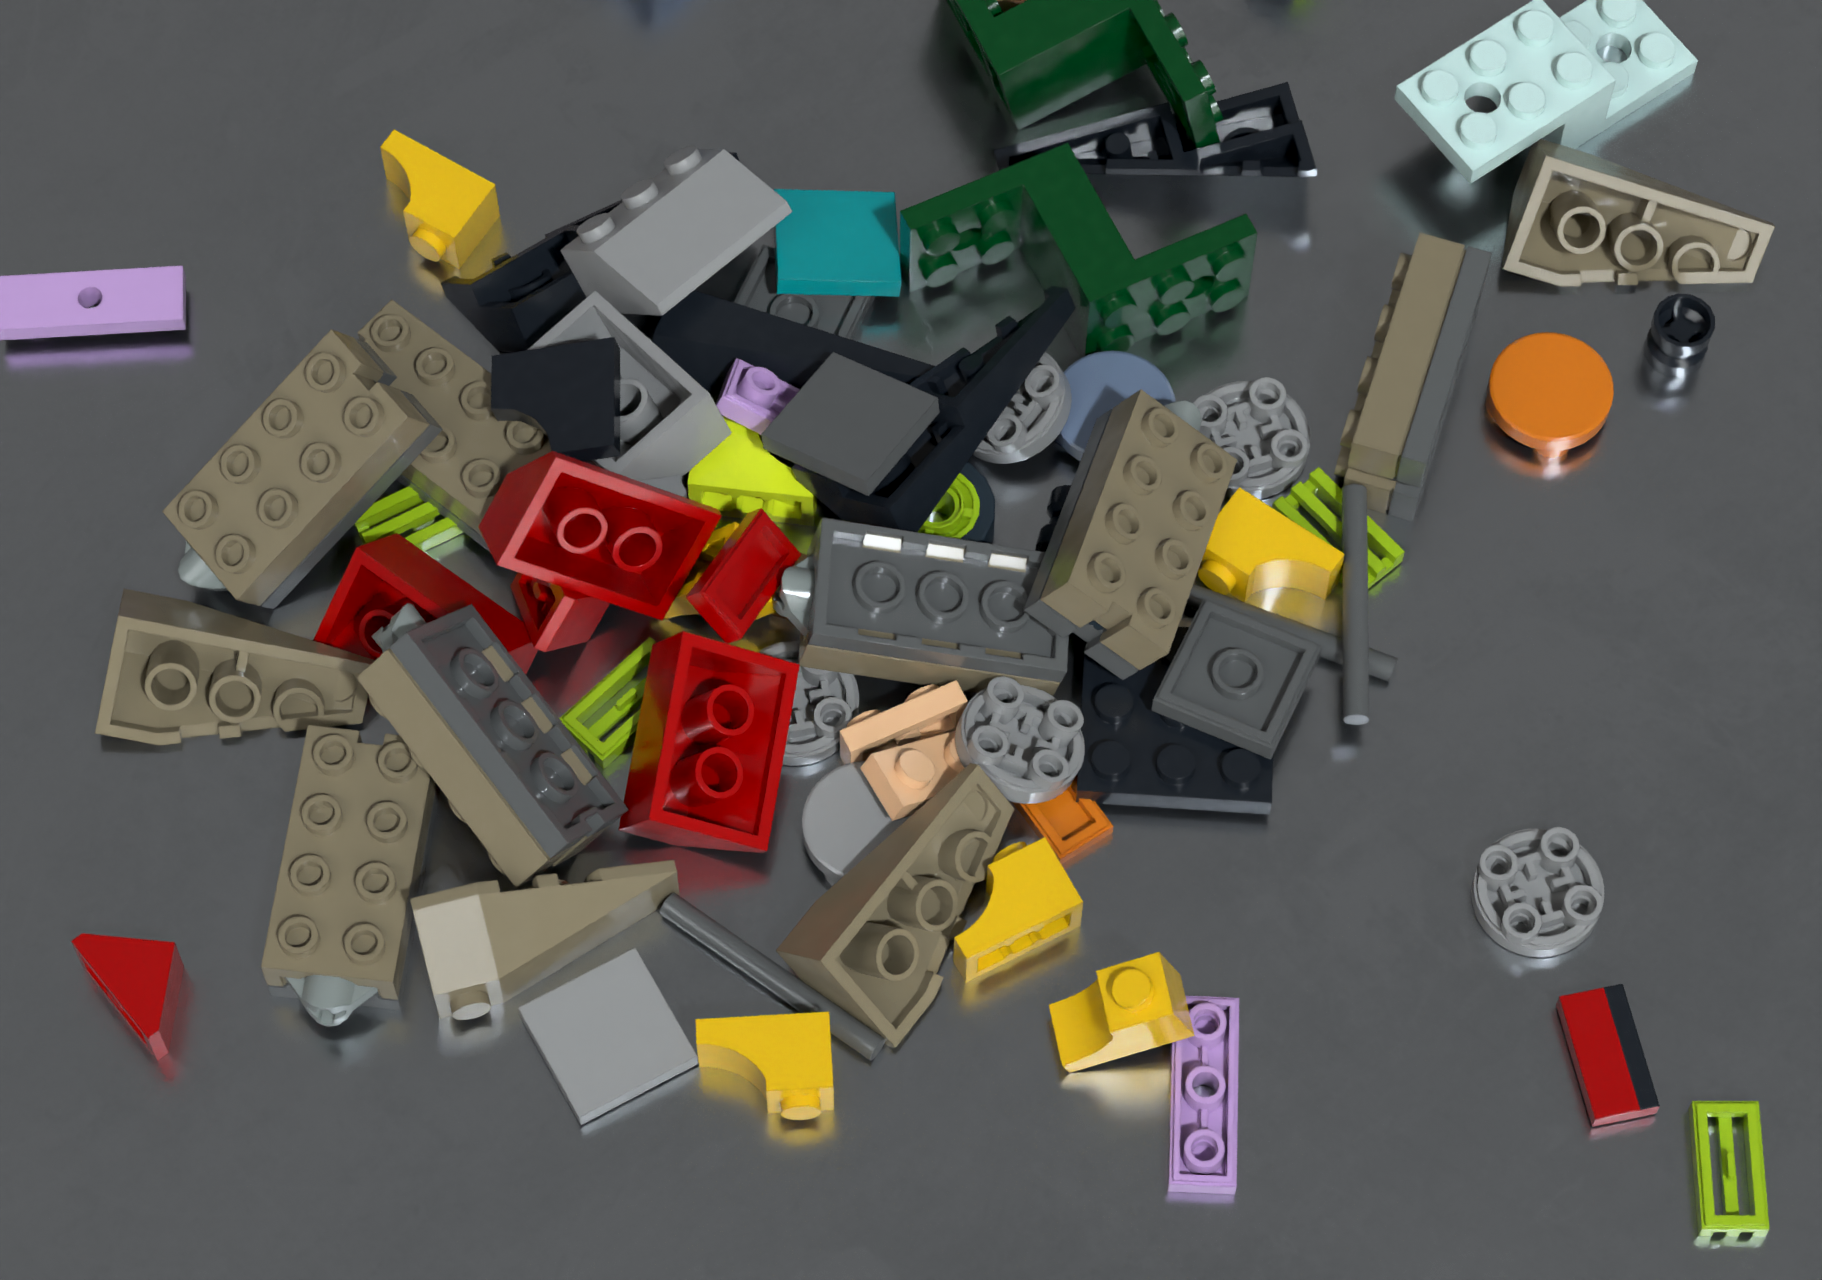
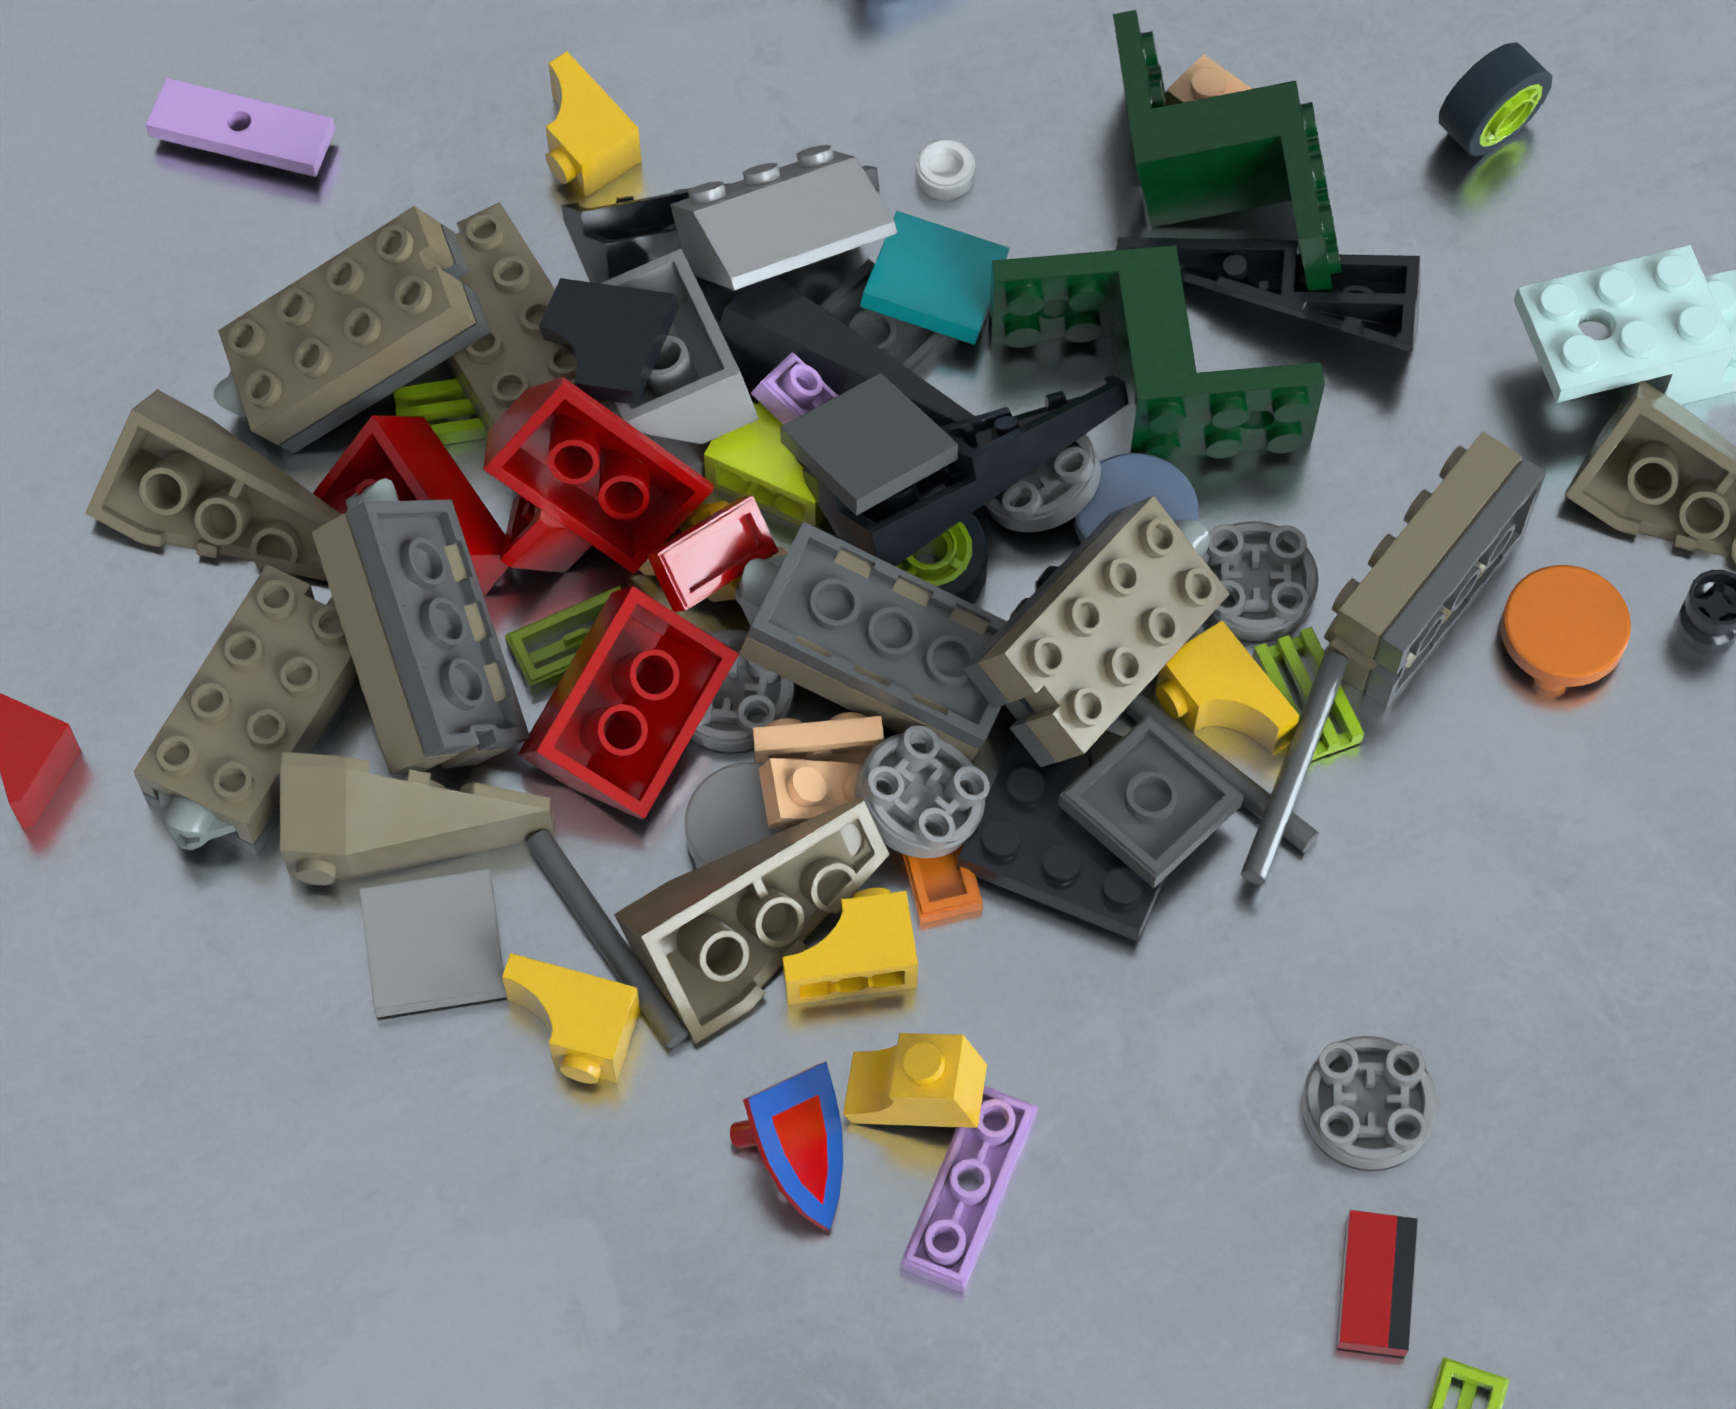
camera: 20 degrees right, 0 degrees up
none -> shield [730,1061,843,1231]
none -> white tile [916,139,975,200]

